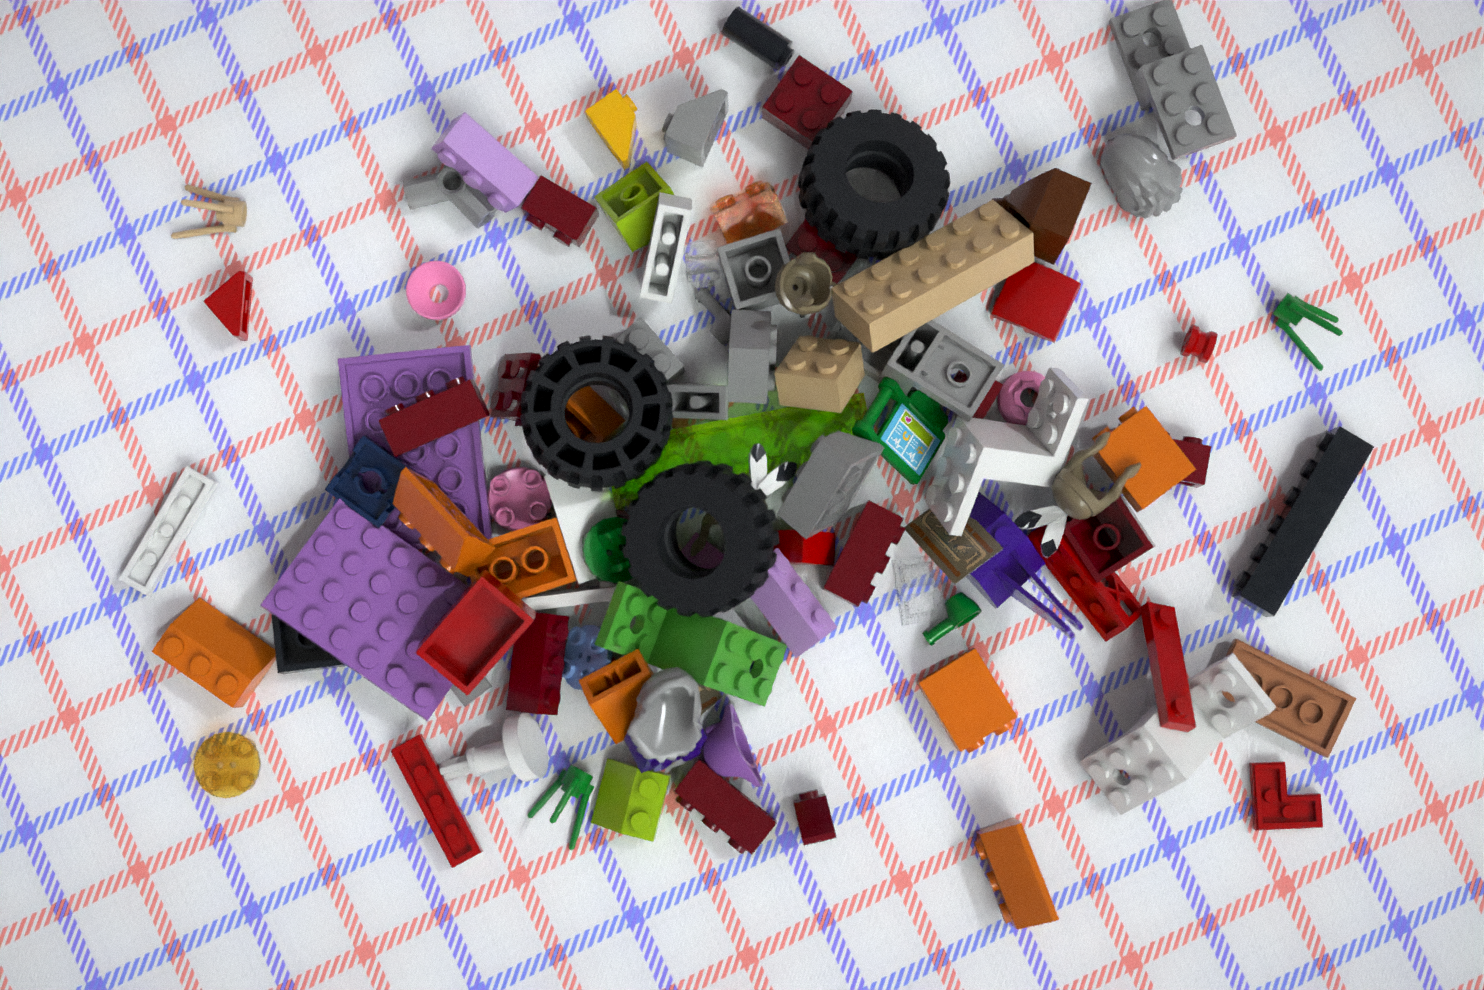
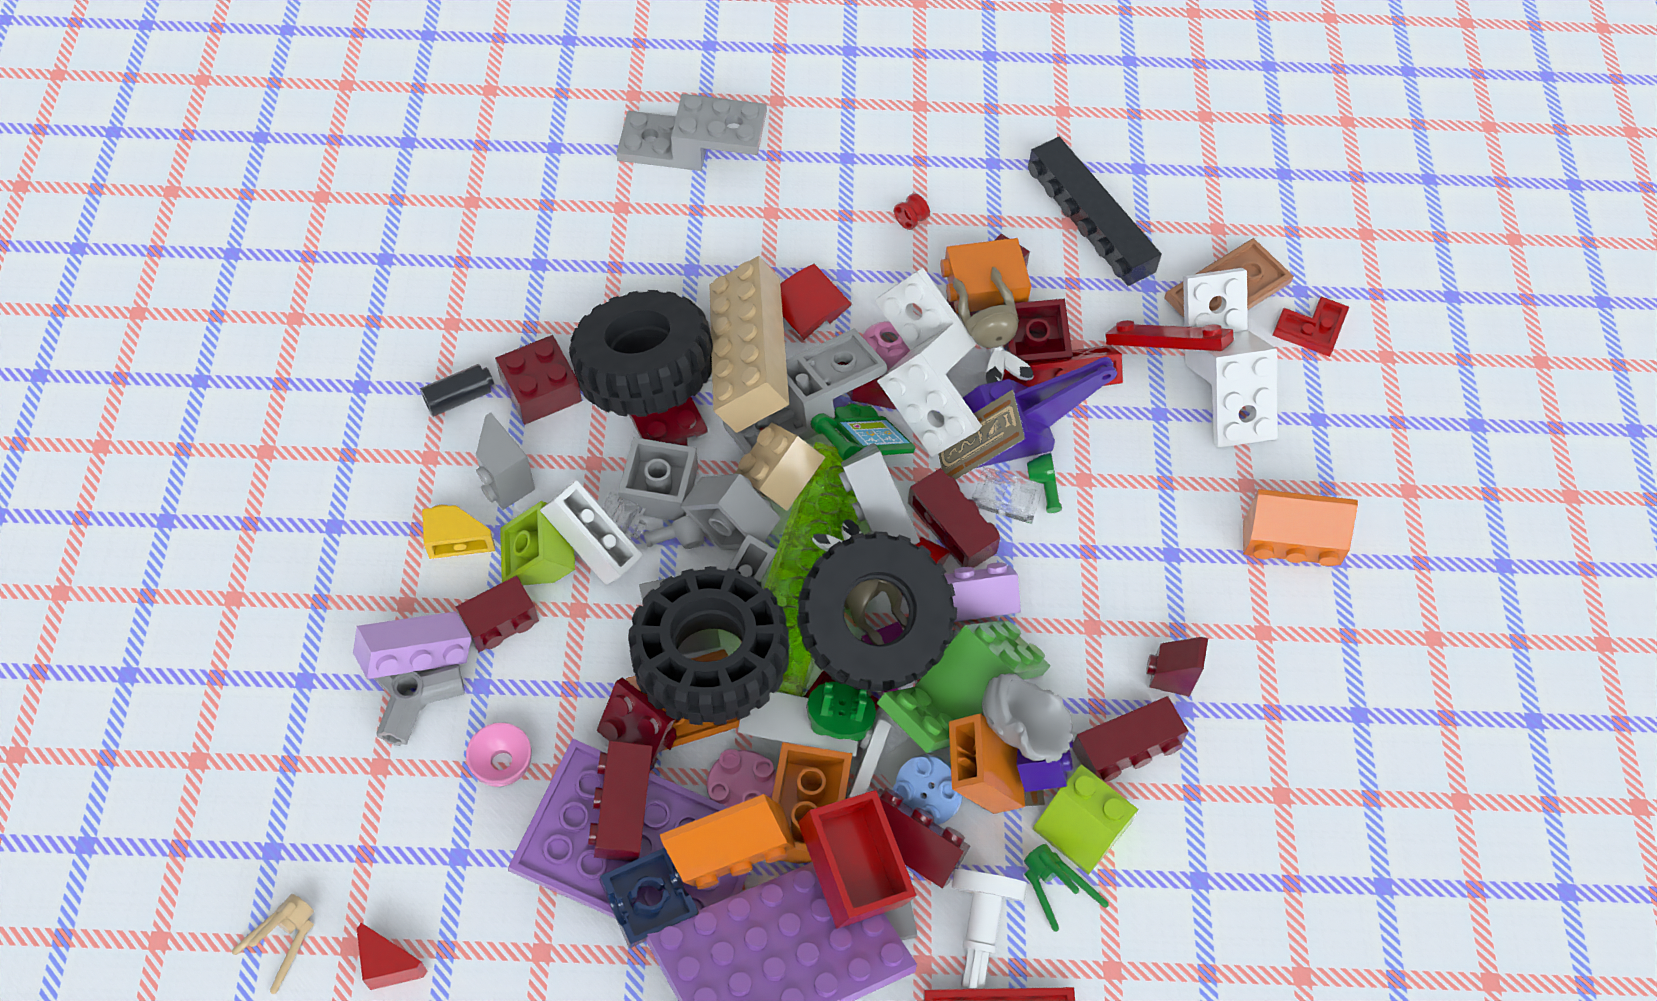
camera: 70 degrees left, 25 degrees down
medium lavender hat [704,704,764,787] -> none
clear orange bracket [710,181,788,244] -> none
dark tan hair [775,252,837,319] -> none
orange brick [916,648,1018,753] -> none
reddish brown piece [992,168,1092,265] -> none
light grey piece [1100,133,1183,218] -> none
green plant [1272,293,1343,371] -> none

